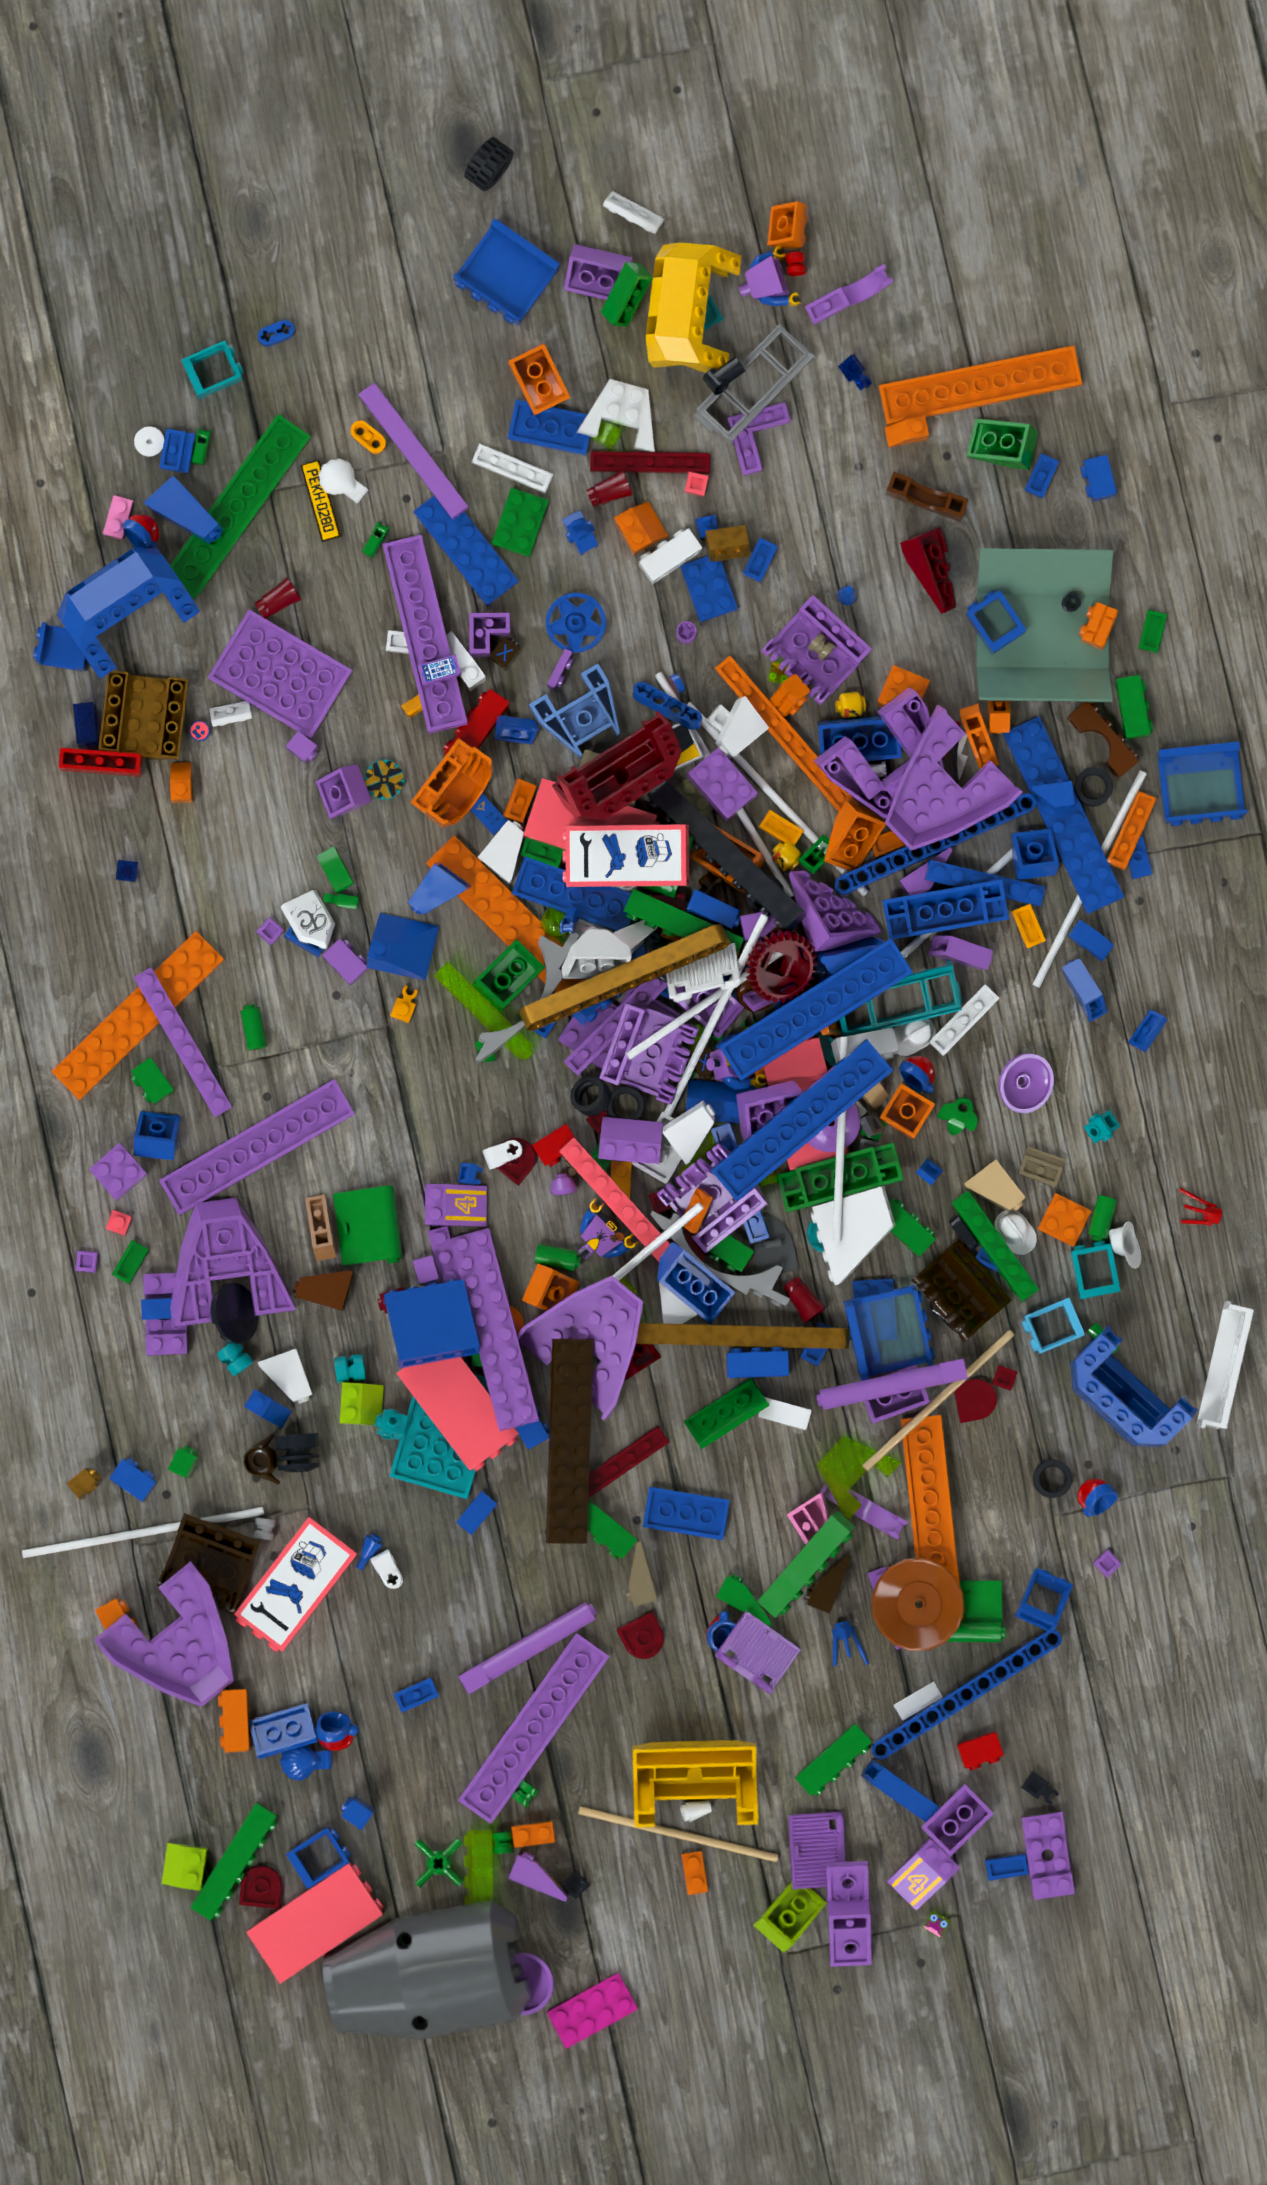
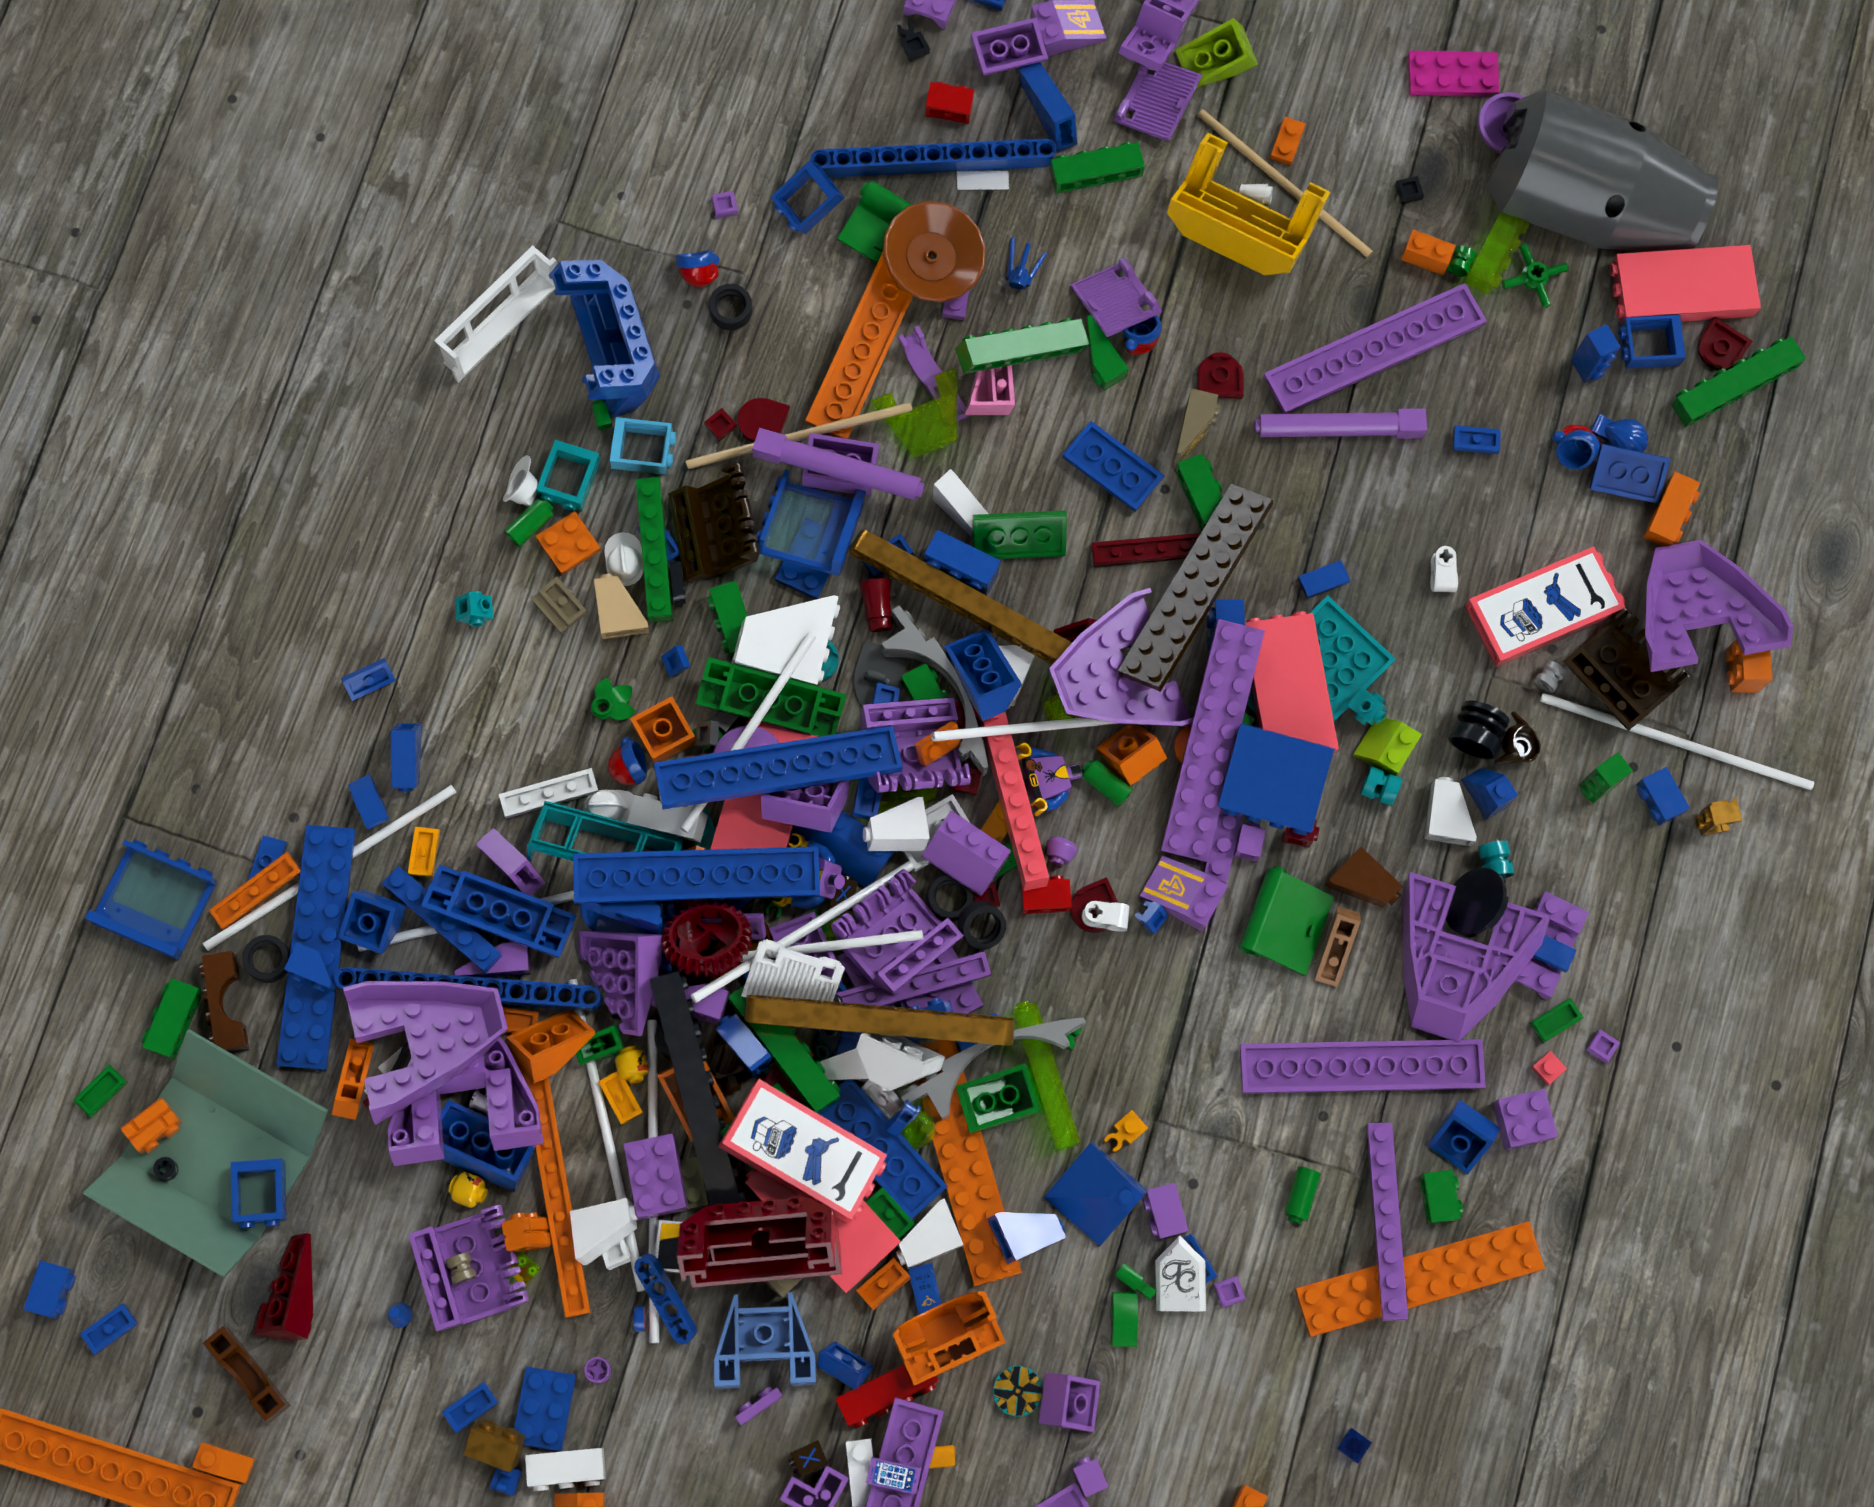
camera: 155 degrees left, 10 degrees down
lime slope [161,1843,208,1891] -> none
blue cone [356,1533,384,1570] -> none
medium lavender slope [509,1851,568,1902] -> none
green wheel [511,1780,539,1808] -> none
blue wheel [546,593,606,653] -> none
dark brown slope [803,1554,852,1614] -> none
orange brick [876,665,930,708] -> none
green slope [966,418,1038,470] -> none
orange slope [987,700,1010,734] -> none
medium lavender dish [998,1053,1054,1113] -> none
red plant [1179,1188,1222,1226] -> none

